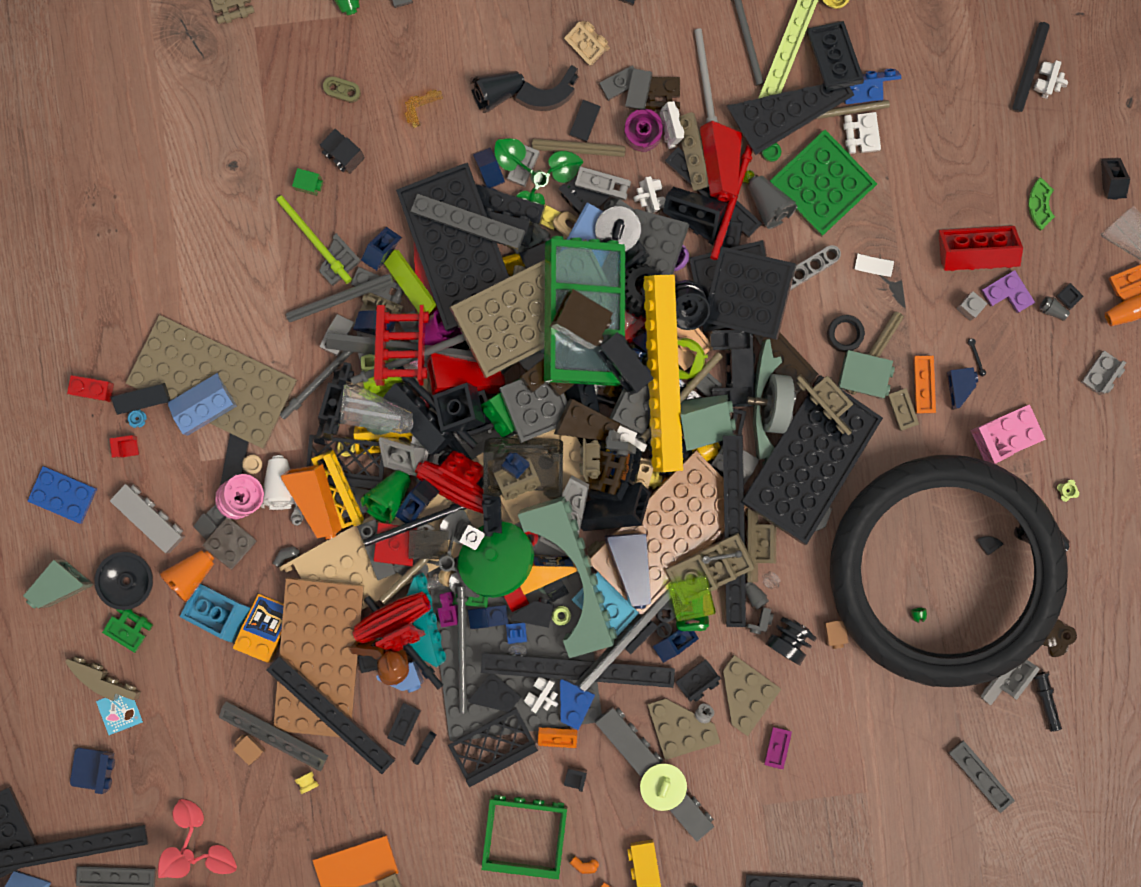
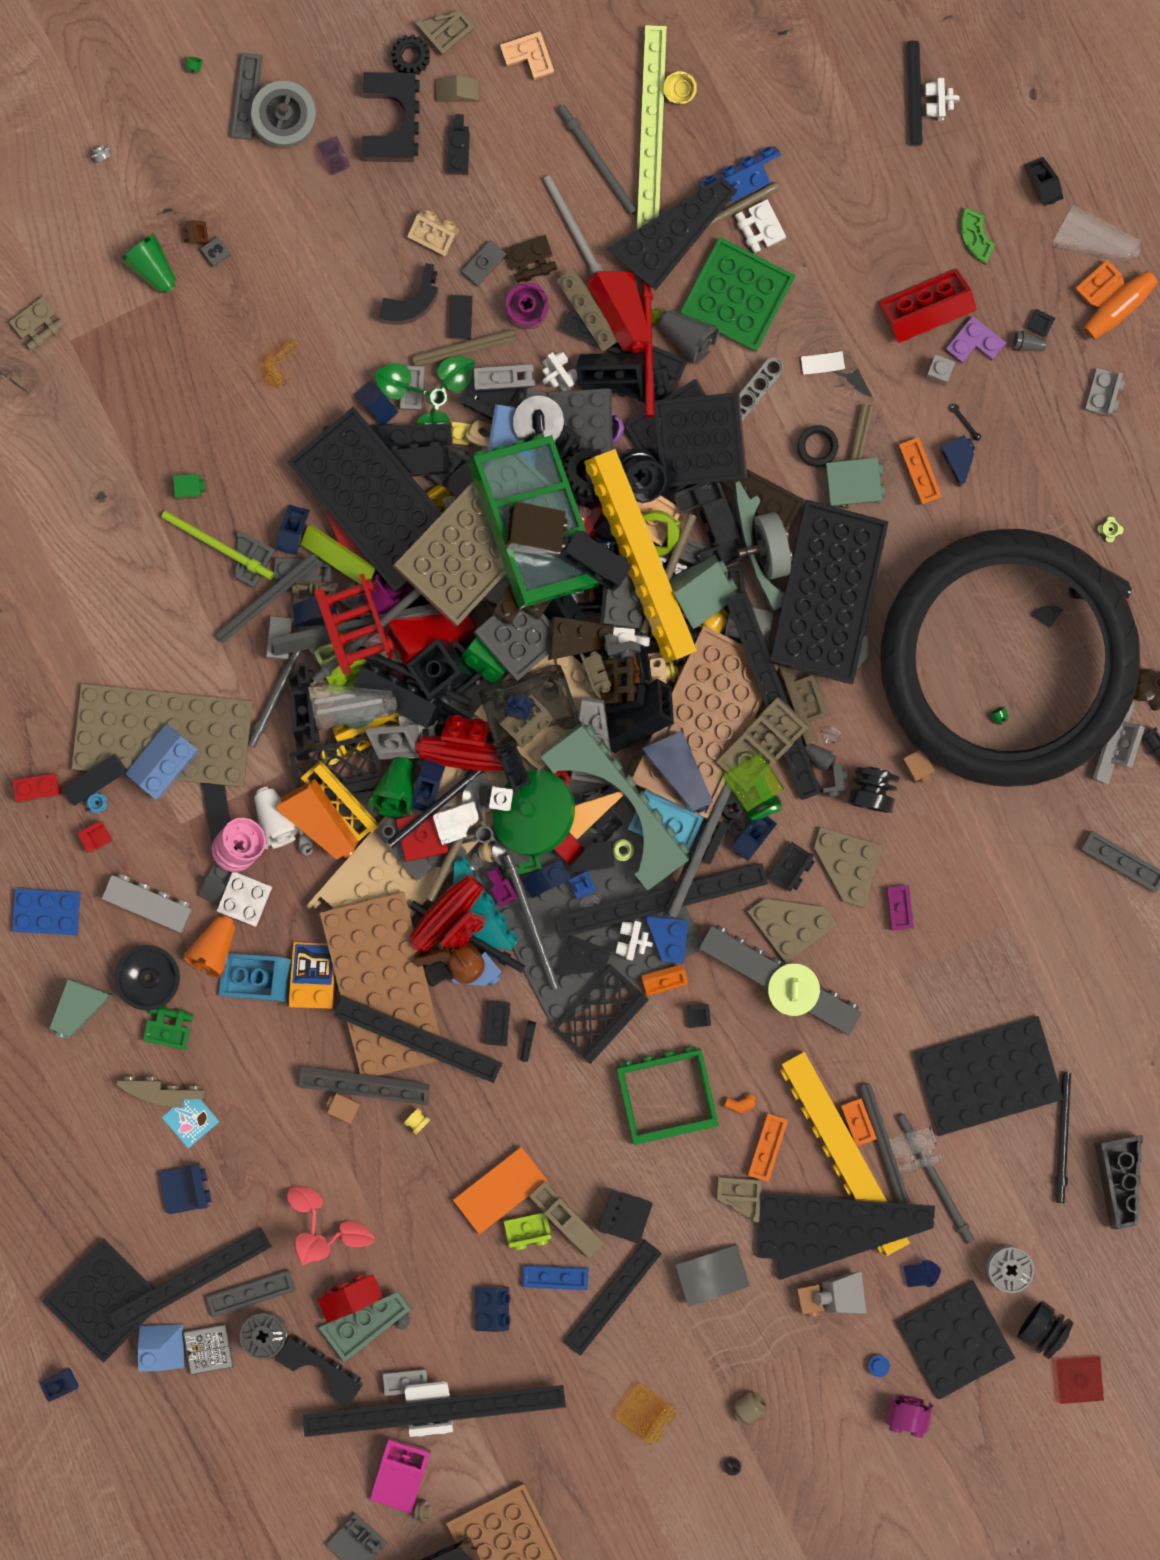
camera: 25 degrees left, 0 degrees up
tan tile [242,455,262,474] -> none
dark grey arm [272,546,300,568] -> none
black brick [320,128,365,174] -> none
olive plate [323,77,361,103] -> none
dark grey plate [411,194,525,250] -> none
black tile [412,479,440,505] -> none
black cone [470,71,525,113] -> none
dark grey tile [625,69,653,110] -> none
white plate [659,101,684,149] -> none
light grey bush [695,704,714,723] -> none
dark grey hinge [702,550,742,564] -> none
green tile [762,143,782,162] -> none
dark tan bracket [796,374,854,435] -> none
black tile [807,21,864,92] -> none
dark tan plate [888,388,919,431] -> none
bright pink bracket [970,405,1046,464] -> none

